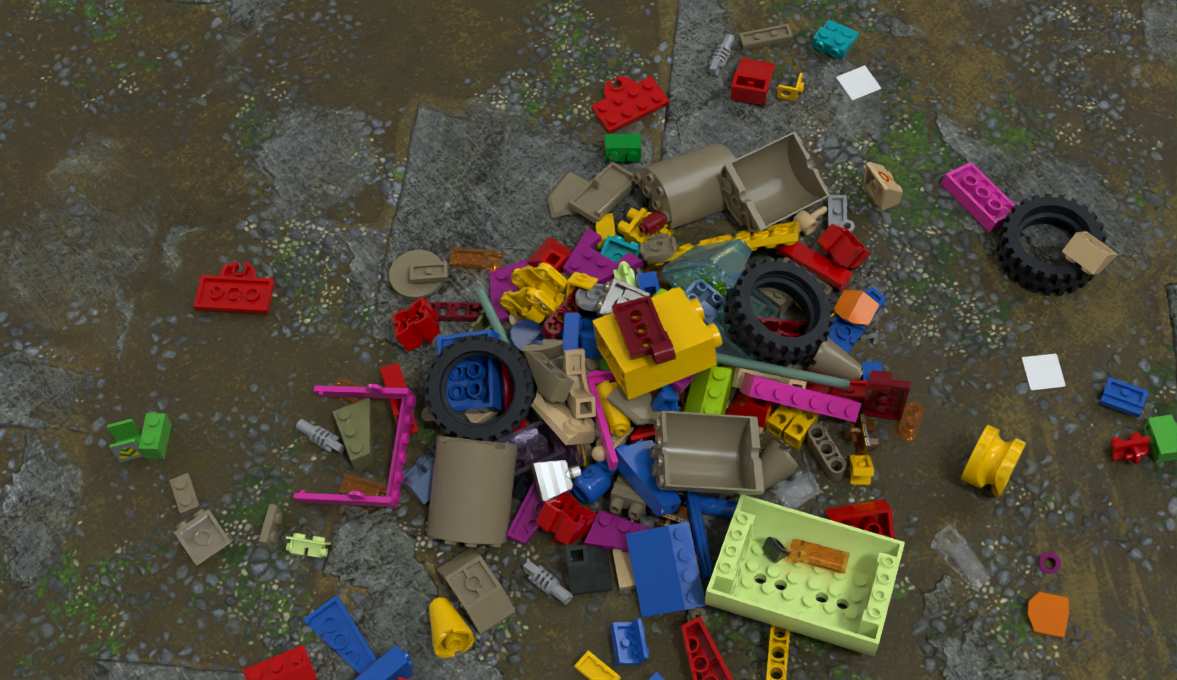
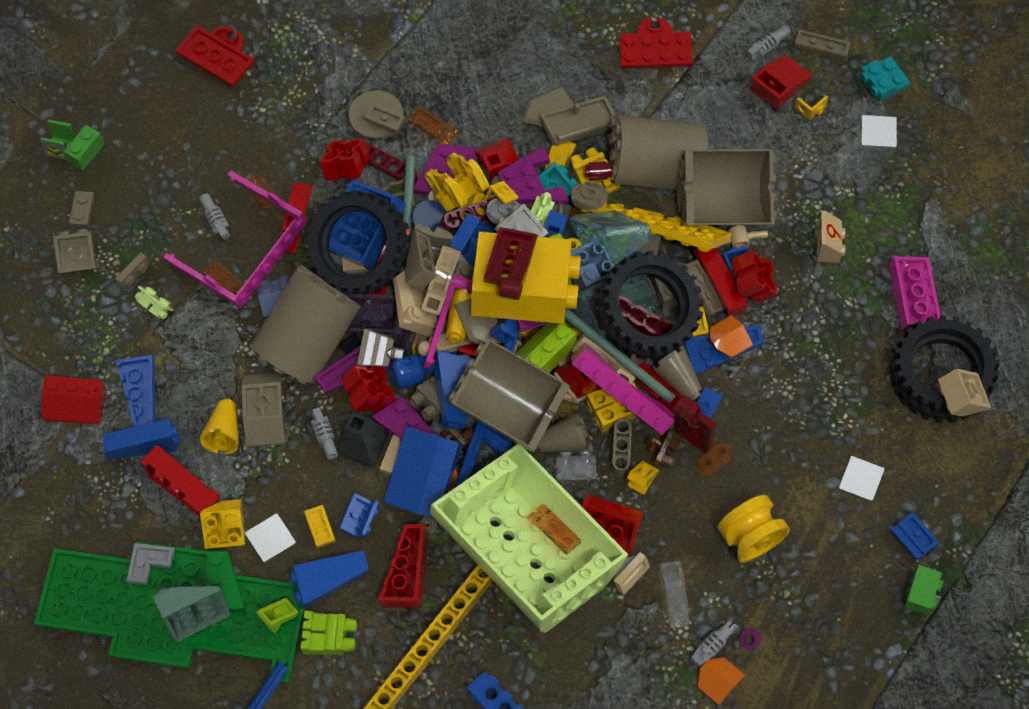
camera: 25 degrees right, 5 degrees up
olive wedge [333,398,374,471] -> none
green brick [605,134,641,162] -> none
slope [762,536,790,563] -> none
light grey hinge [828,195,855,233] -> none
red hips [1110,432,1151,464] -> none
none -> tan piece [614,553,650,595]
none -> light grey hinge [691,619,738,667]
none -> blue bracket [722,246,748,275]

